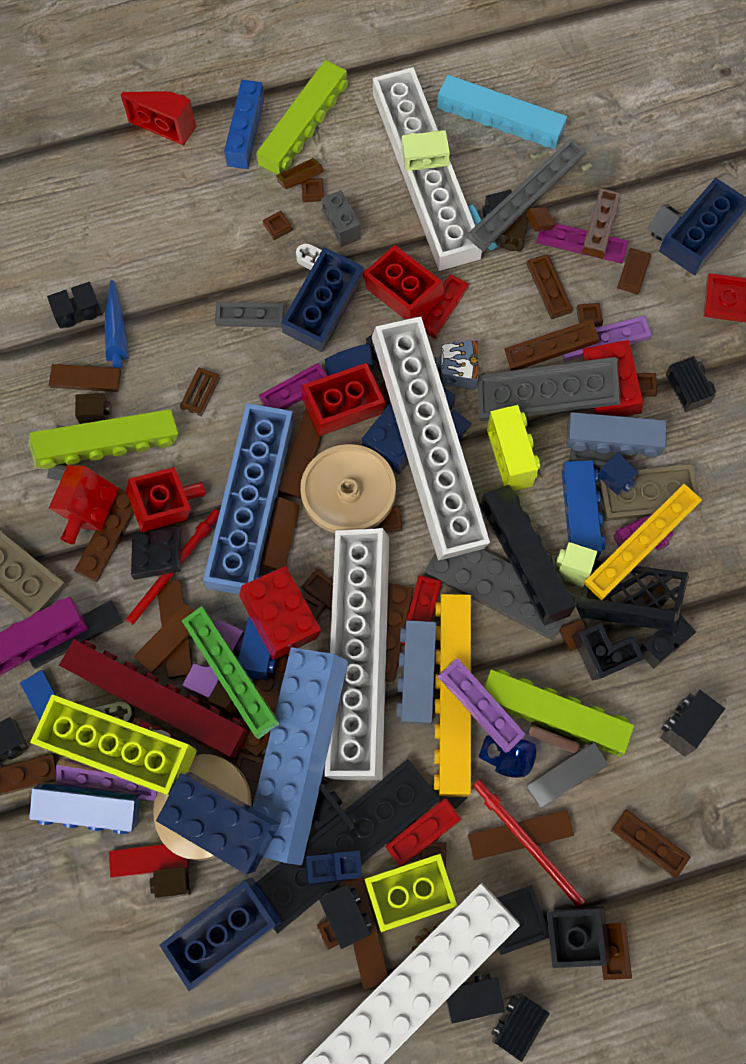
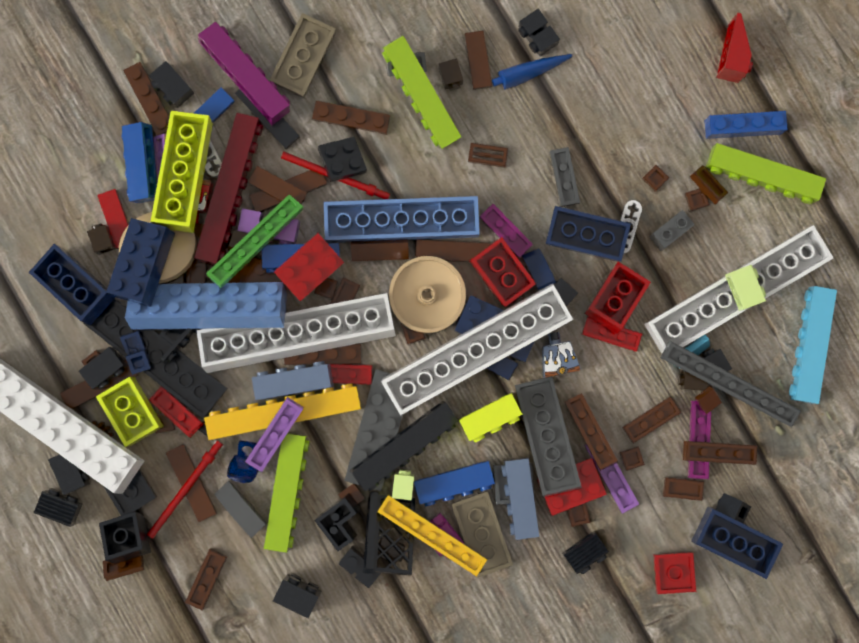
camera: 75 degrees right, 15 degrees up
red brick [49,465,119,545] -> none
red brick [126,467,205,532] -> none
reddish brown tile [528,722,580,754] -> none
dark blue brick [598,453,639,496] -> none

